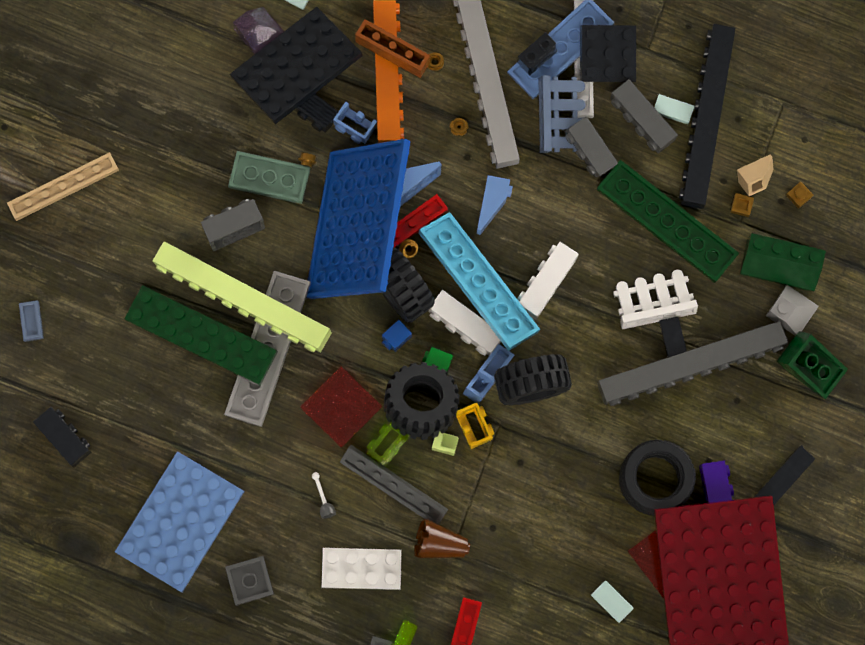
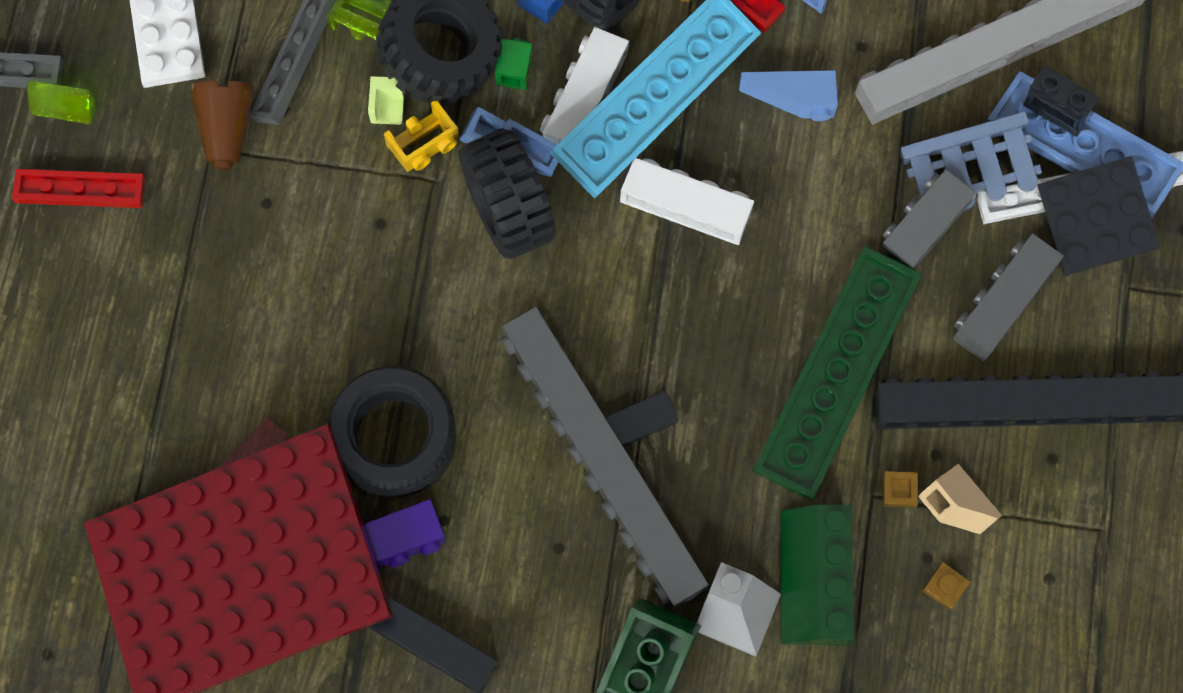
camera: 80 degrees right, 5 degrees down
pearl gold plate [450,118,468,136] -> none
light aqua slope [591,580,634,623] -> none
white fence [613,270,698,329] -> none
light aqua tile [654,94,694,125] -> none

